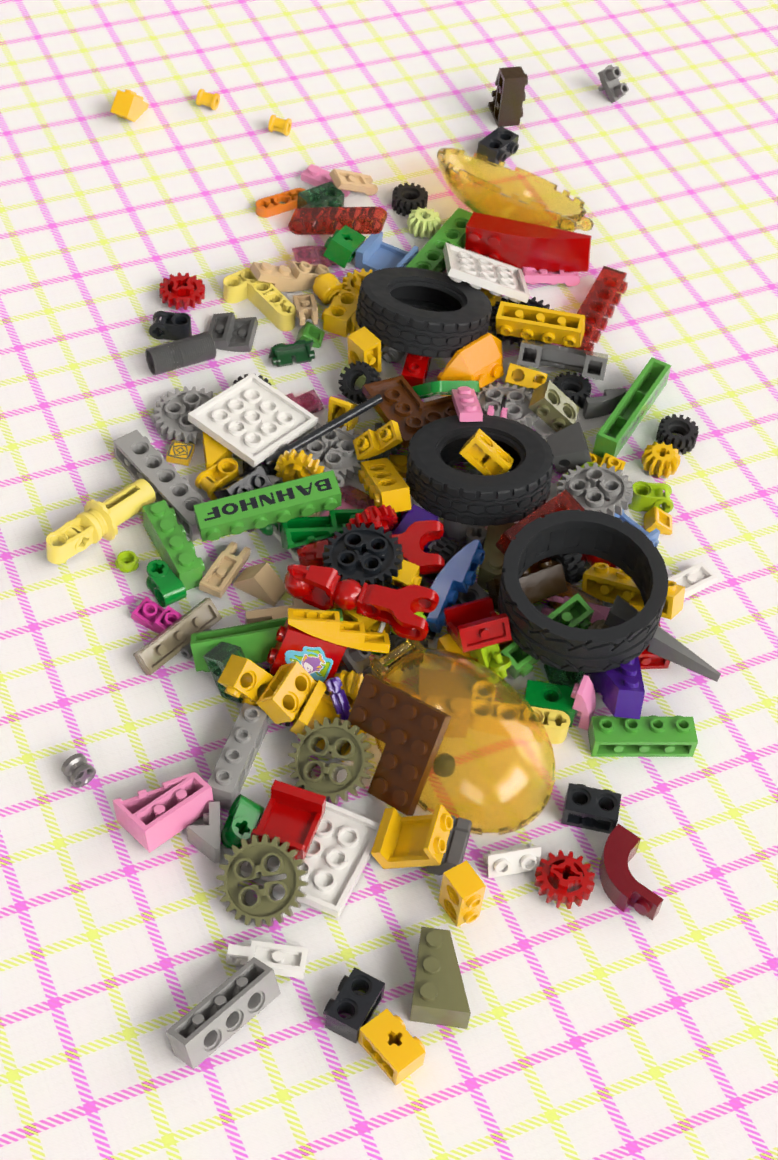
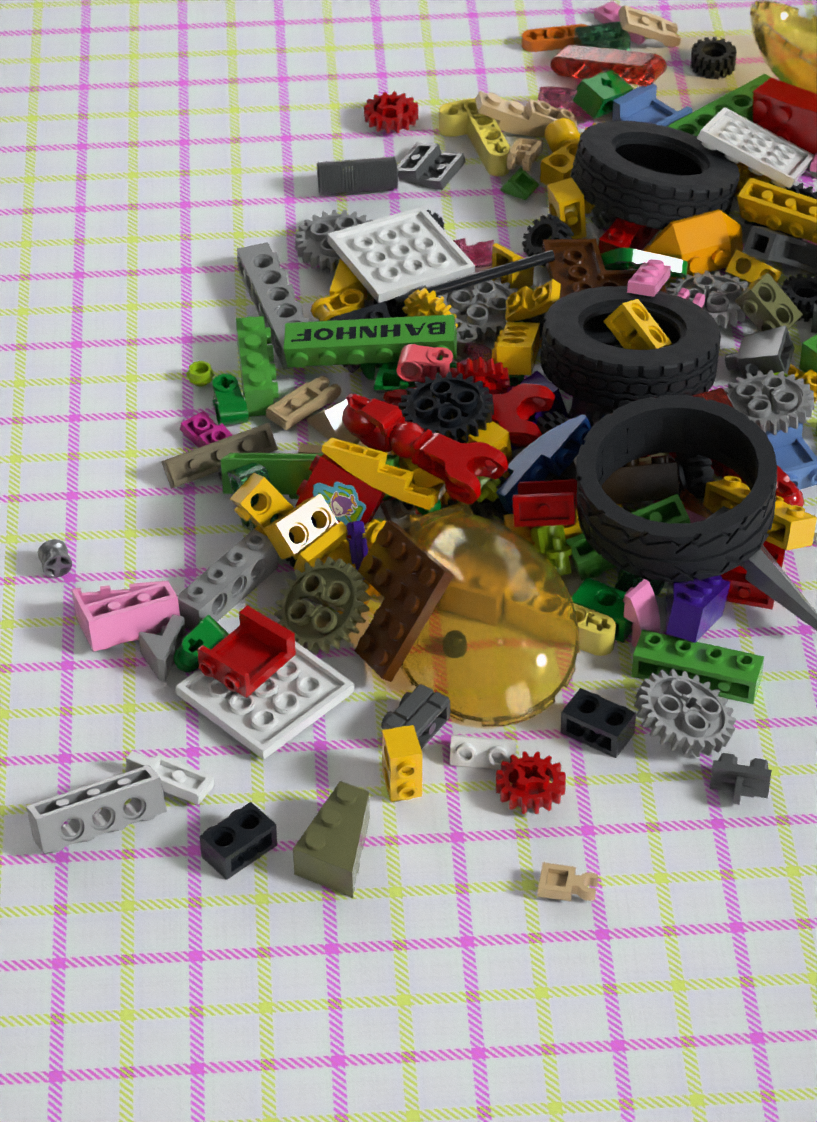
camera: 25 degrees right, 5 degrees down
light yellow piece [46,478,156,564] -> none
black piece [149,311,192,340] -> none
yellow tile [166,440,195,466] -> none
olive gear [216,834,309,927] -> none
dark green hinge [268,340,315,367] -> none
yellow brick [358,1008,425,1085] -> none
yellow panel [371,804,453,869] -> none
yellowish green gear [407,207,441,239] -> none
dark red arch [599,824,664,921] -> none
none -> coral piece [396,344,453,383]
none -> tan plate [537,862,598,901]
none -> light grey gear [634,669,736,757]
none -> dark grey hips [710,753,772,805]

